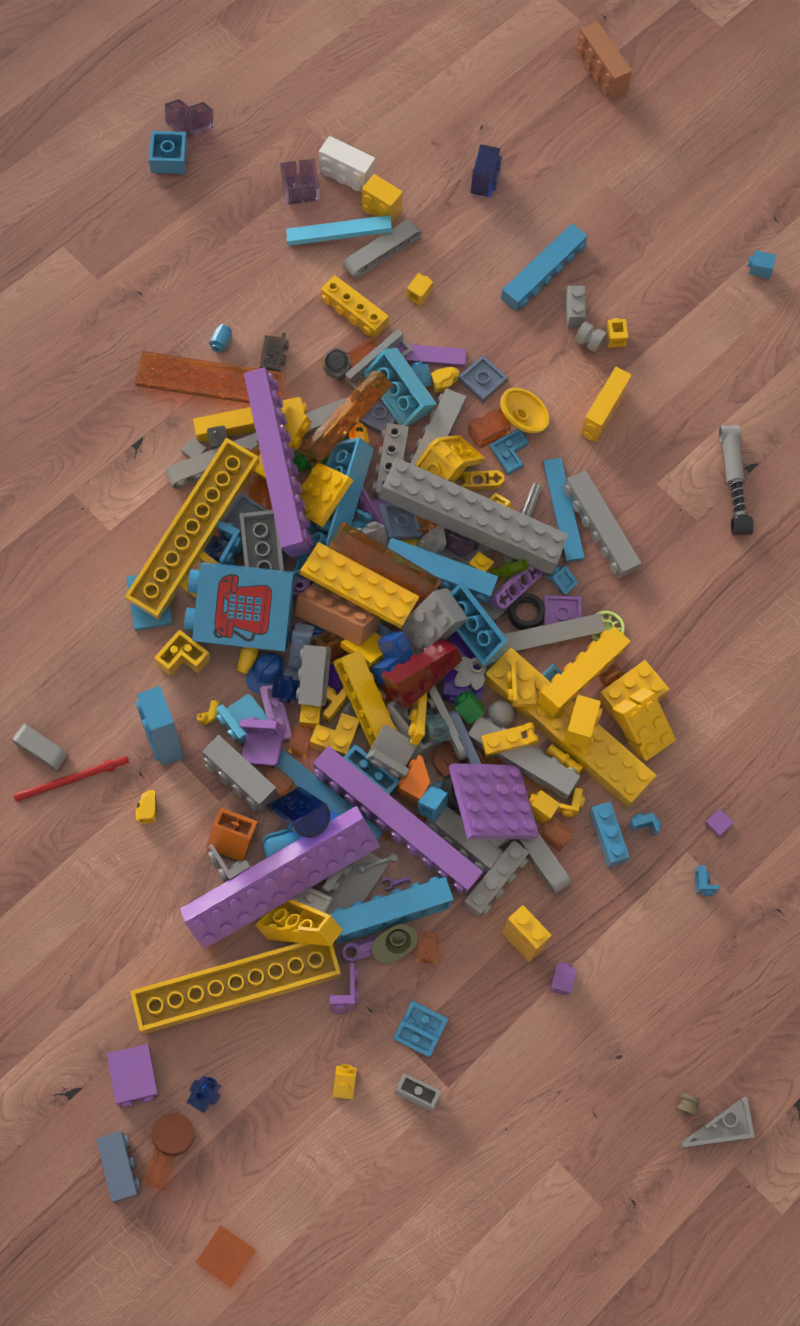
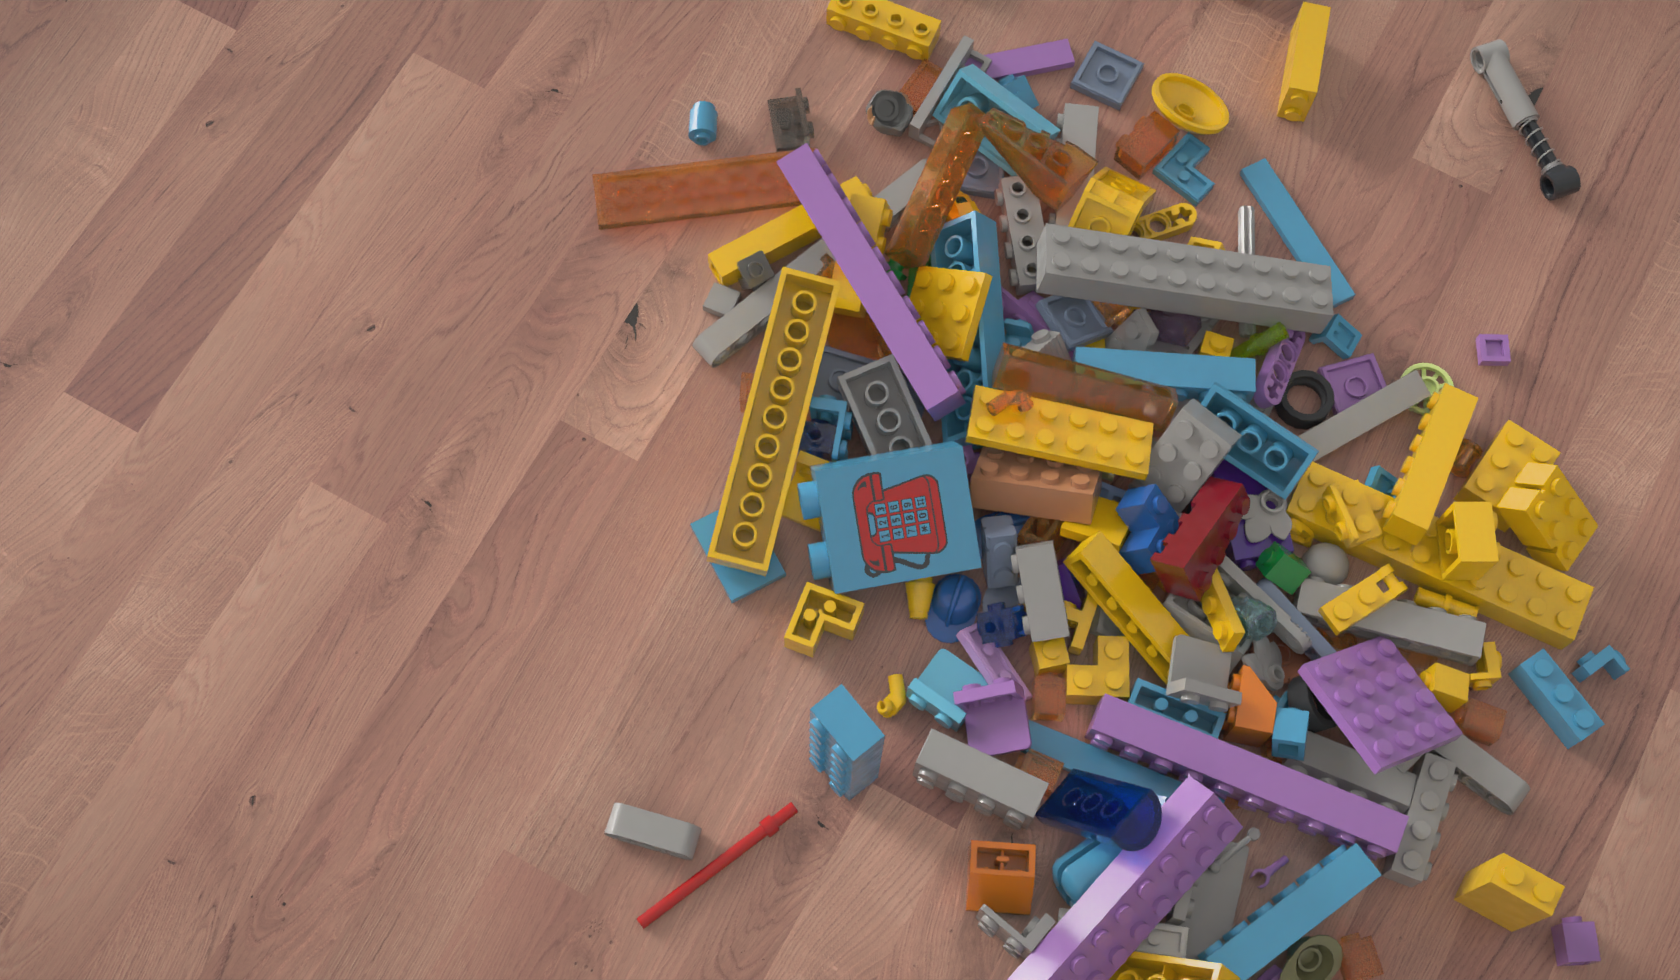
camera: 15 degrees left, 0 degrees up
yellow rock [136,790,157,824] -> none
yellow rock [430,367,460,393] -> none
light grey brick [563,470,642,579] -> none
none -> clear orange wedge [976,108,1098,211]
none -> clear orange arm [986,390,1034,416]
none -> light grey plate [1241,631,1285,691]
none -> yellow tile [1290,517,1314,548]
none -> medium lavender plate [1475,334,1511,366]

